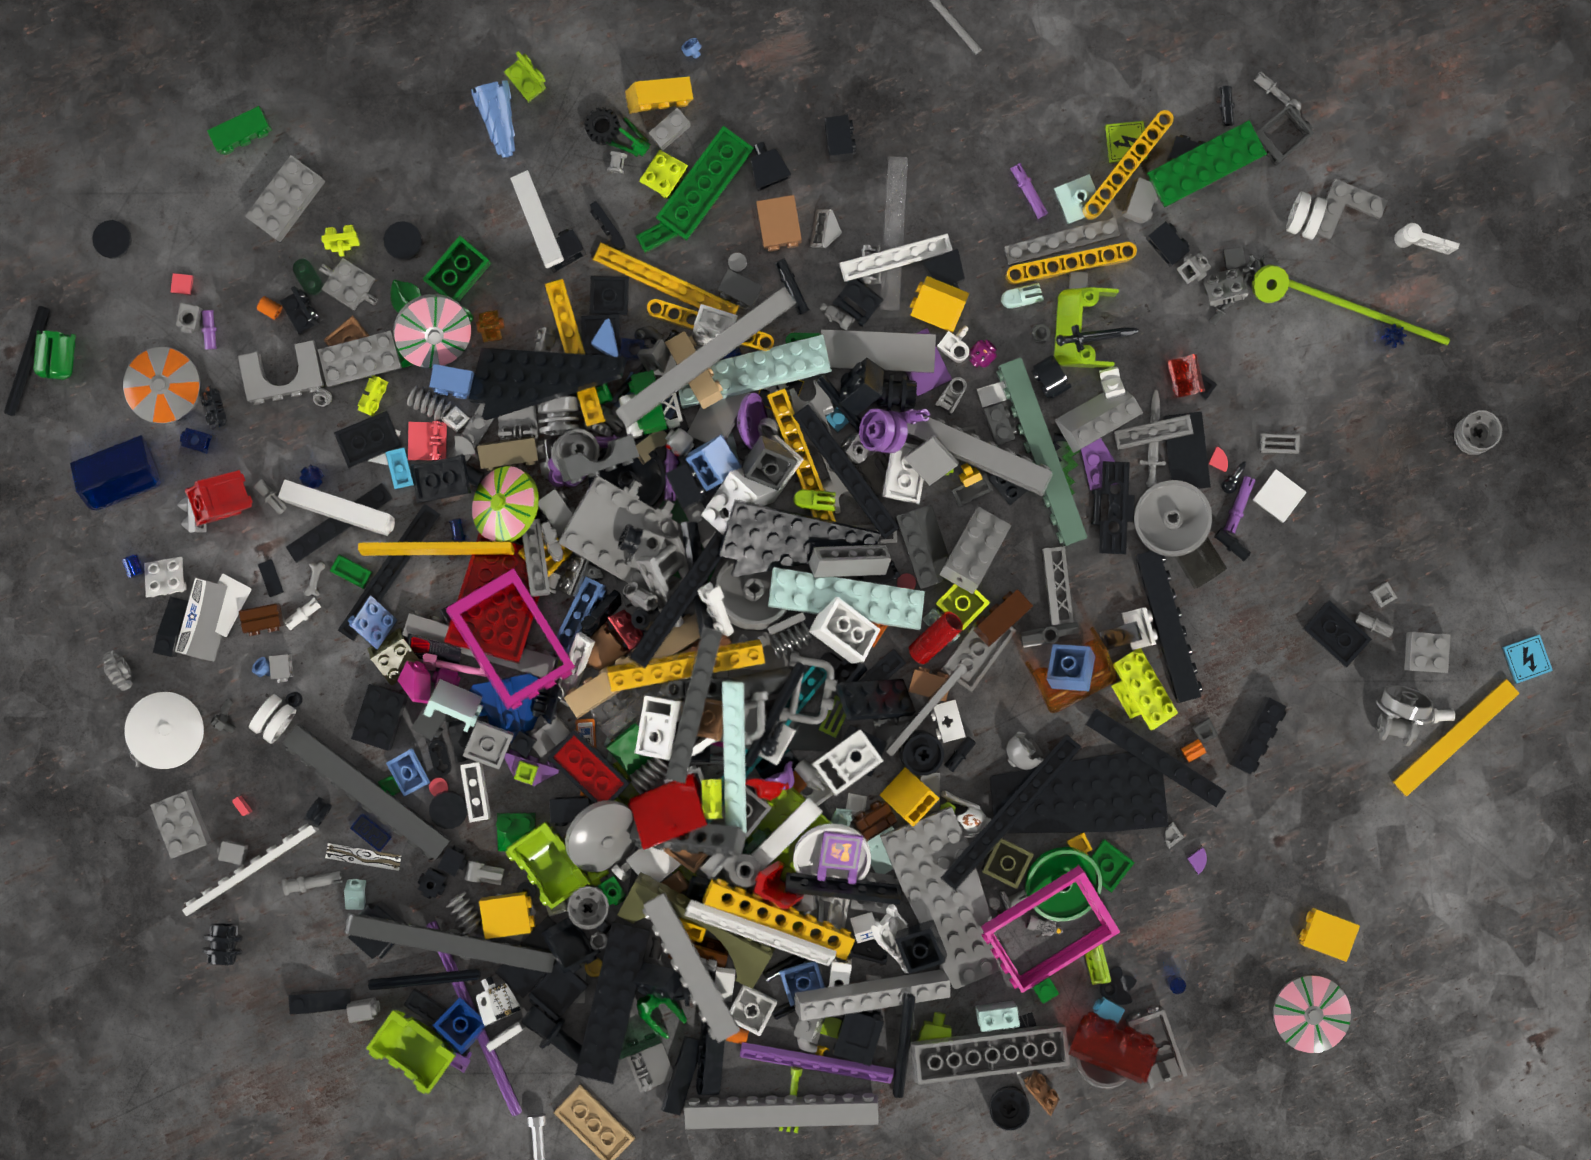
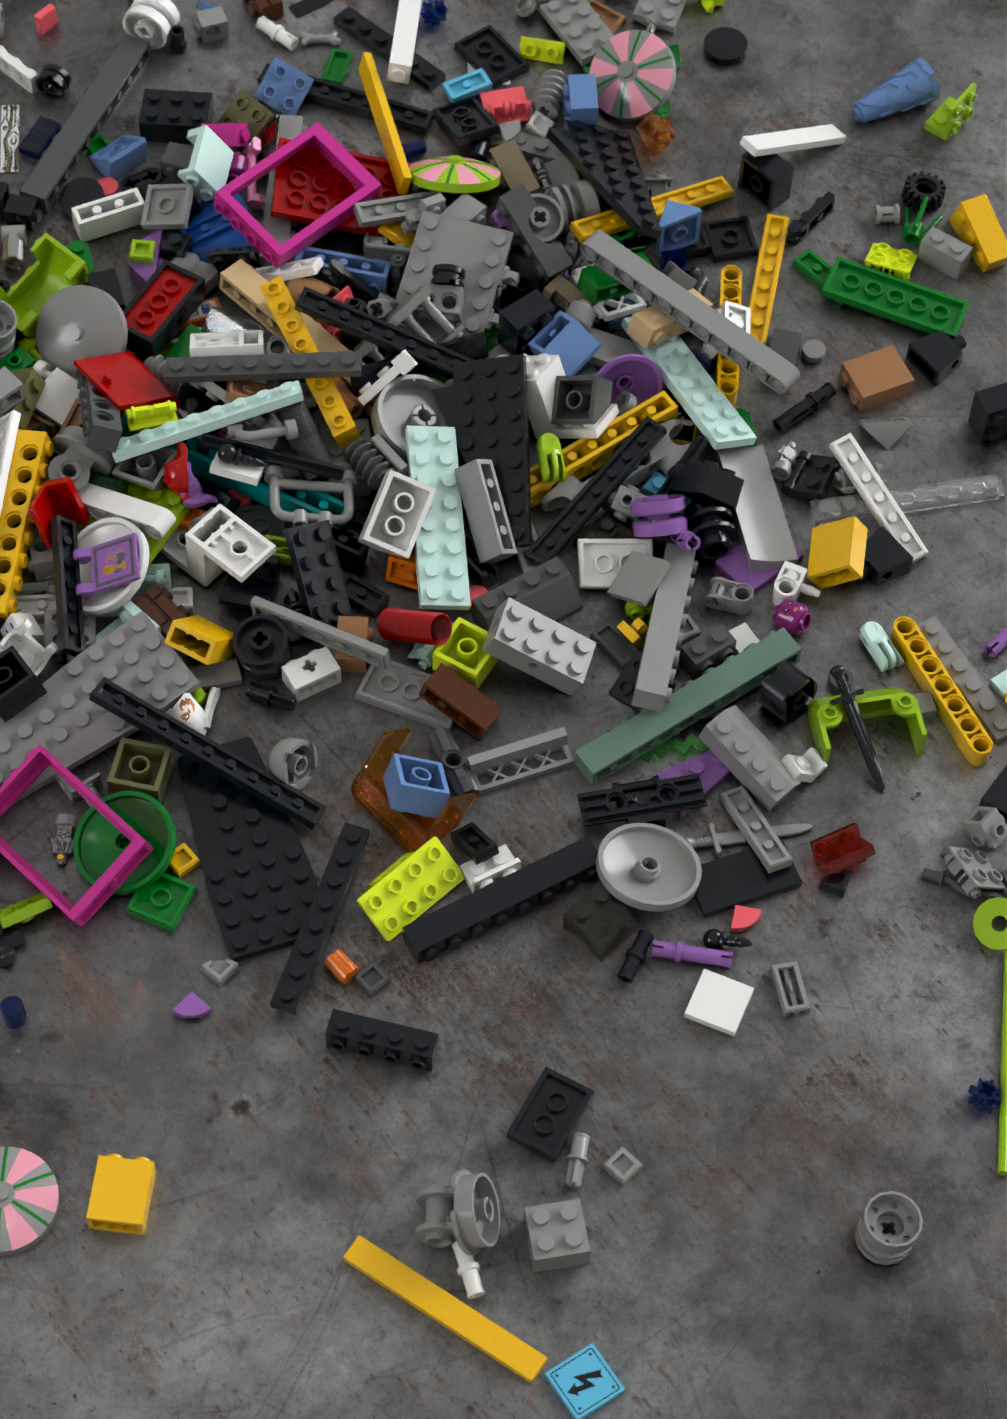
camera: 75 degrees right, 30 degrees down
green brick [423,236,492,303] -> none

